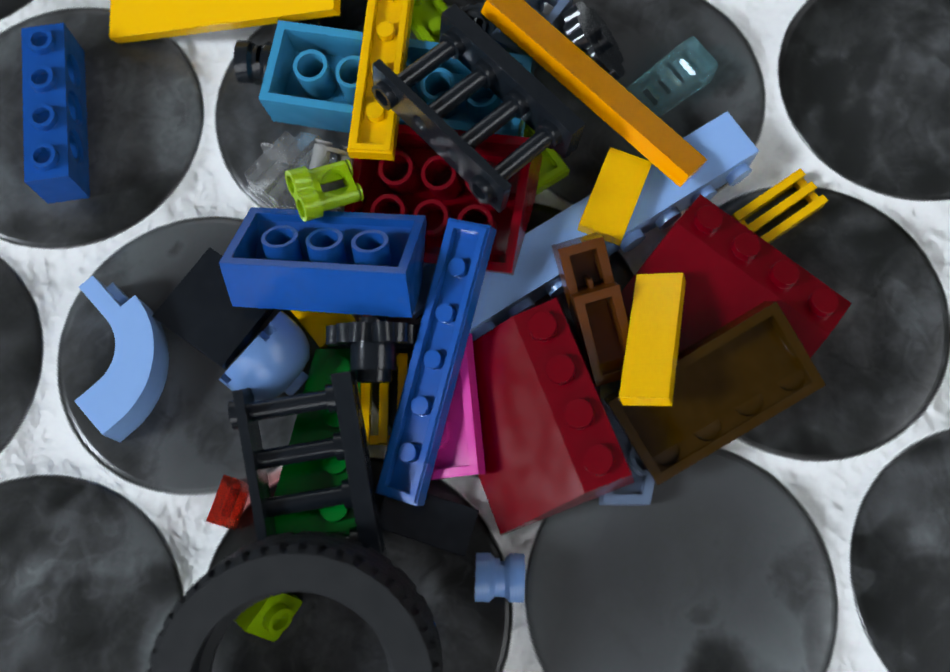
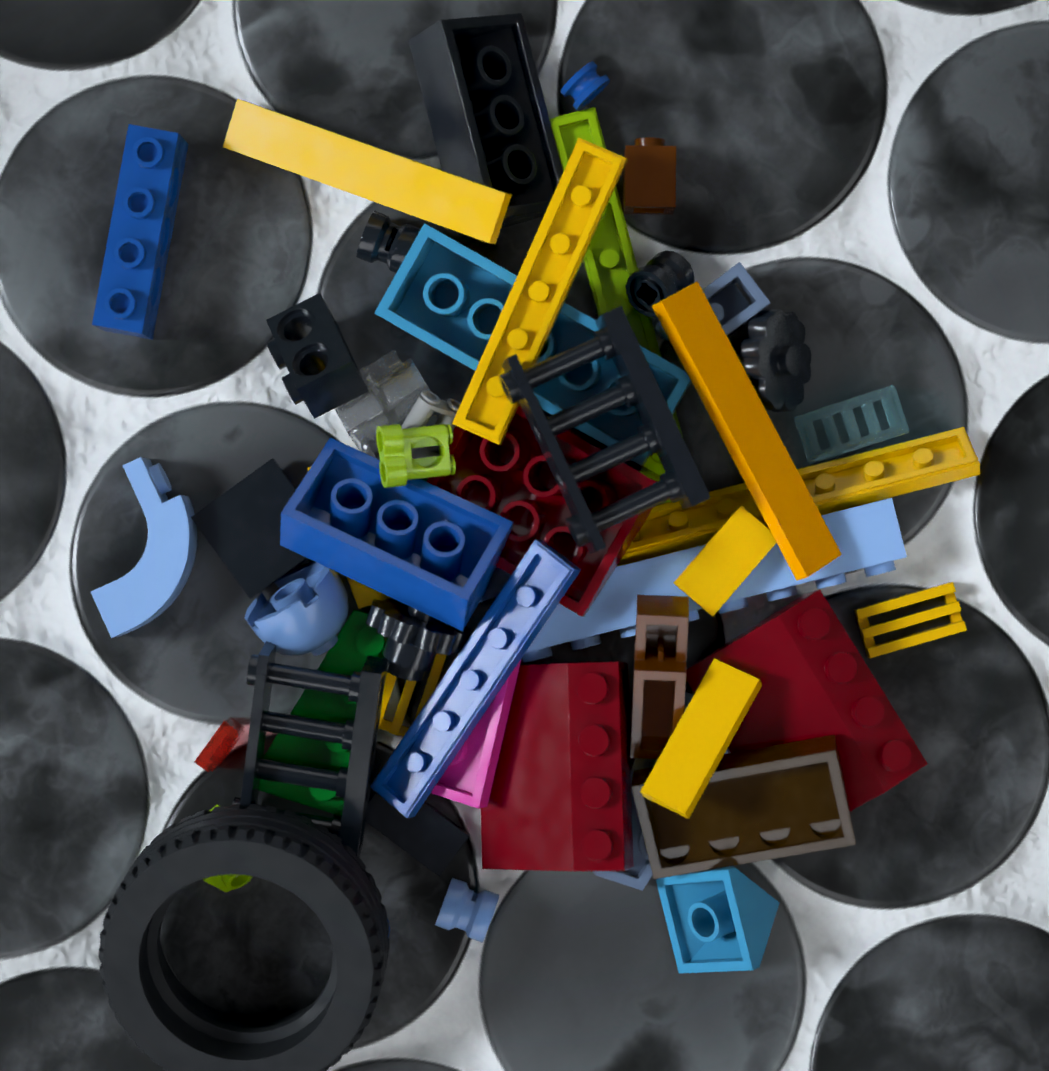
camera: 15 degrees right, 15 degrees up
none -> black brick [266,293,369,419]
none -> yellow tile [617,427,980,566]
none -> dark azure slope [656,866,779,974]

